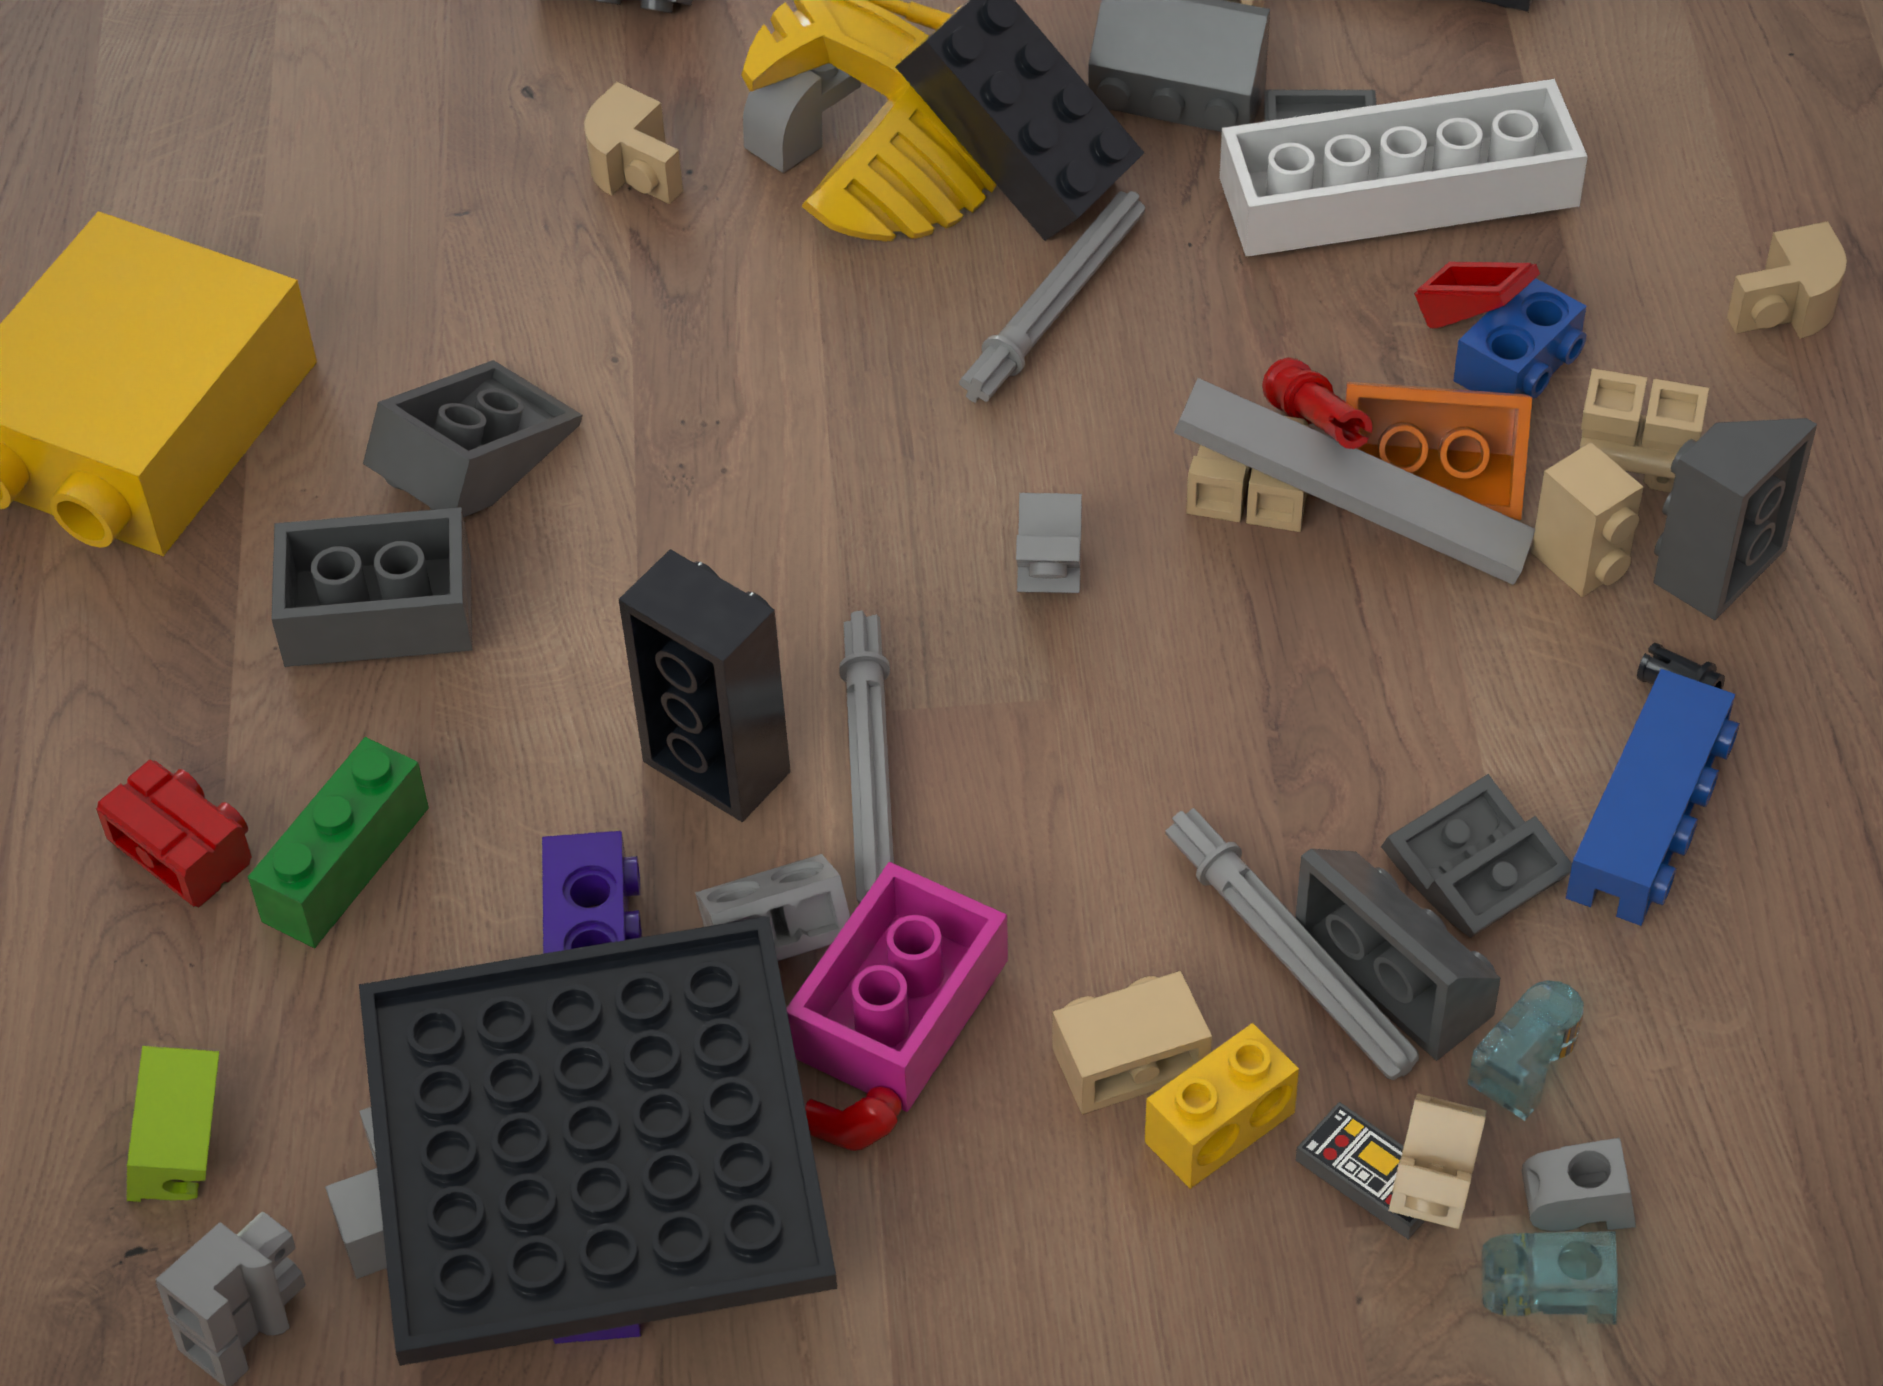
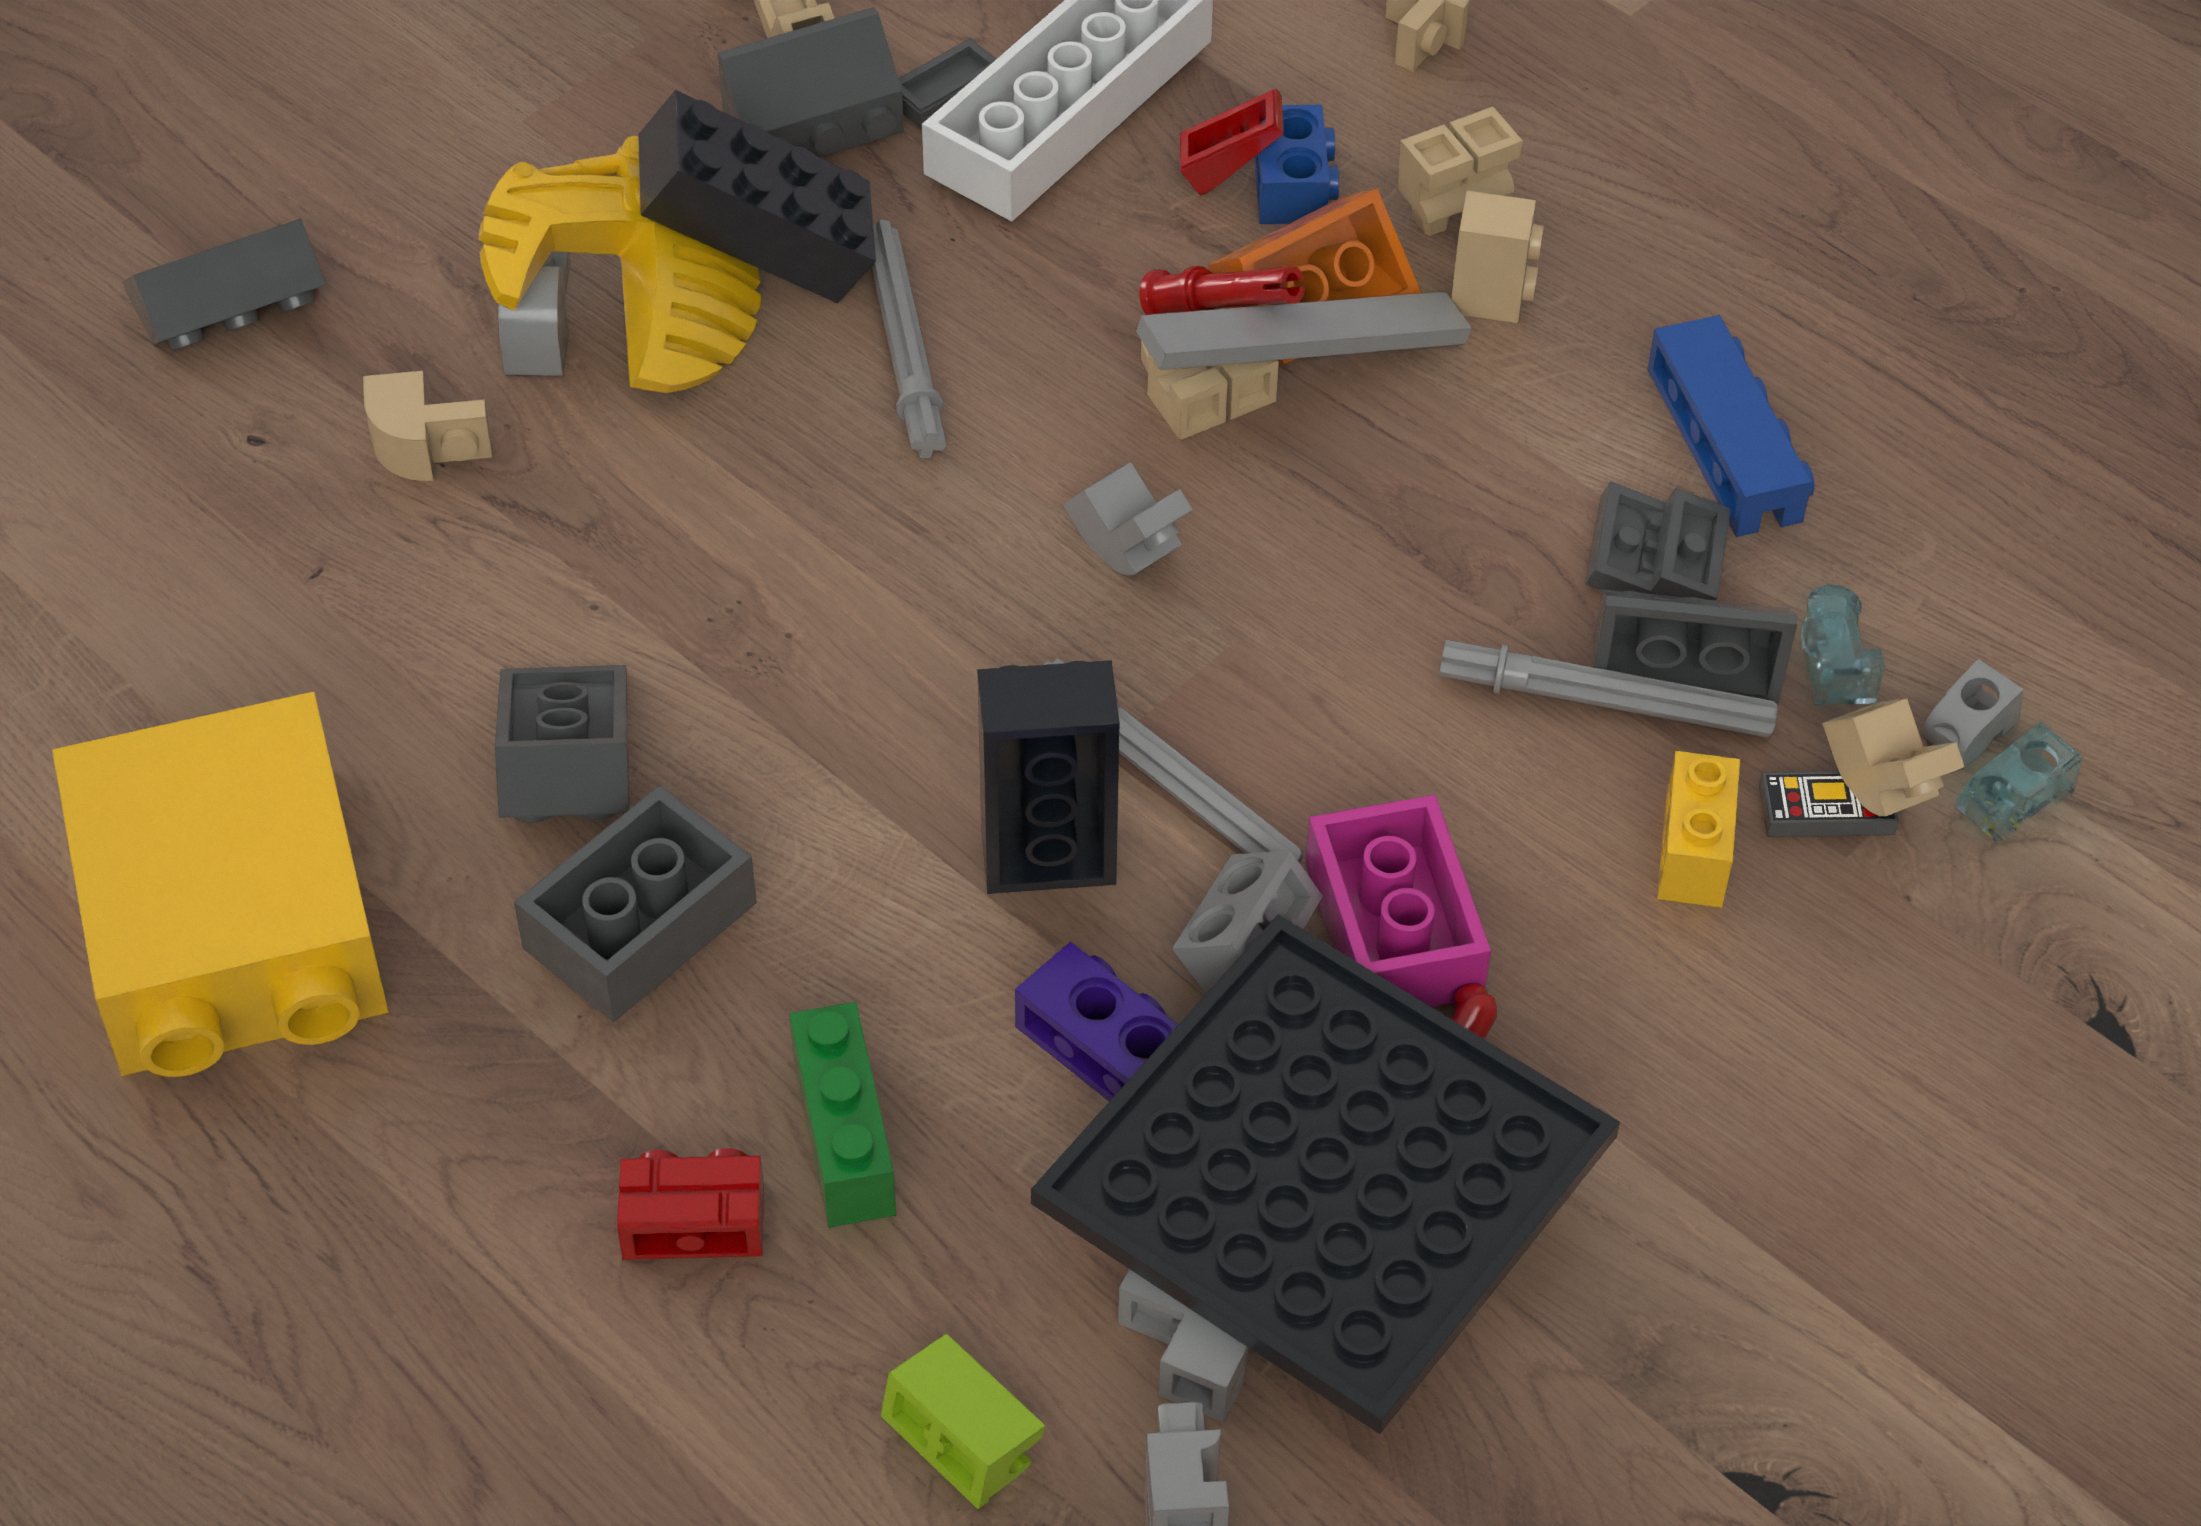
camera: 45 degrees left, 0 degrees up
tan brick [1052,971,1212,1114] -> none
black pin [1637,643,1725,689] -> none
dark grey slope [1653,418,1817,621] -> none

